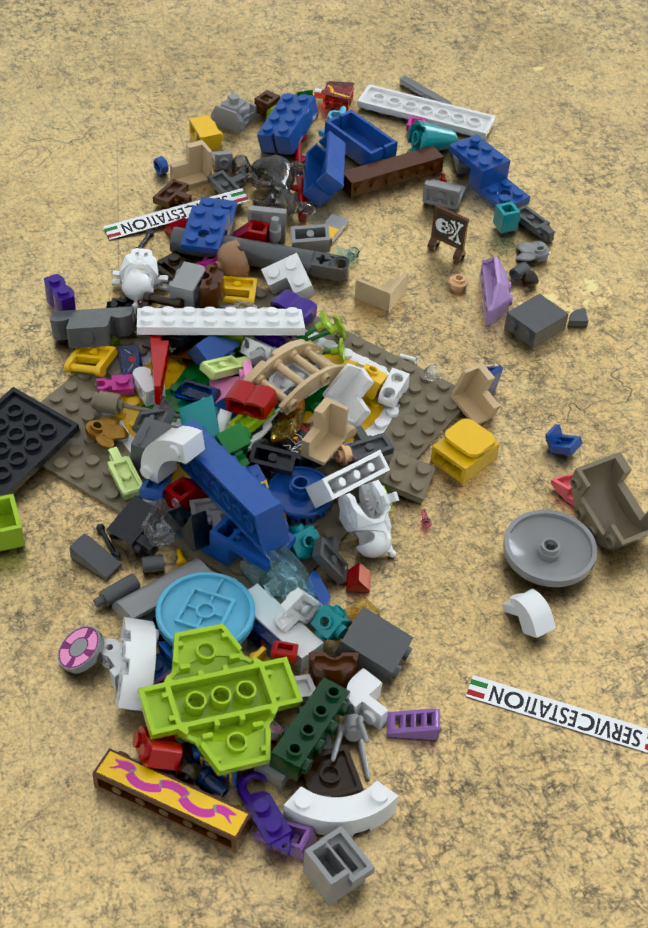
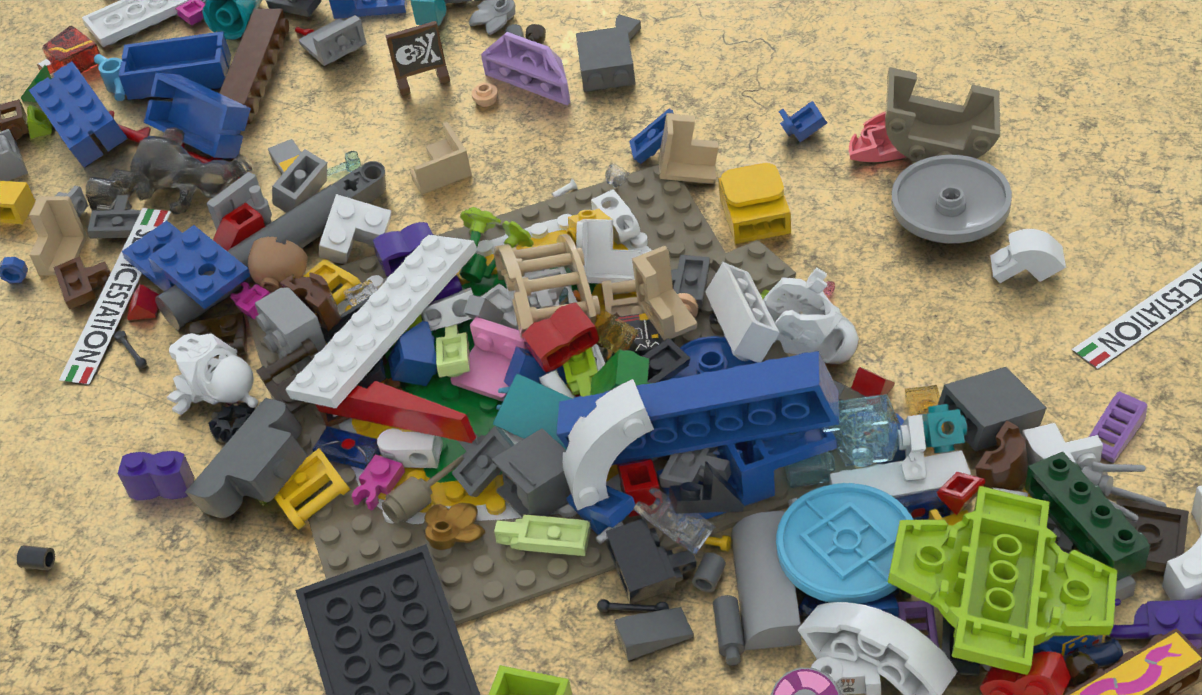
camera: 45 degrees left, 0 degrees up
clear blue tile [174,379,222,404] -> none

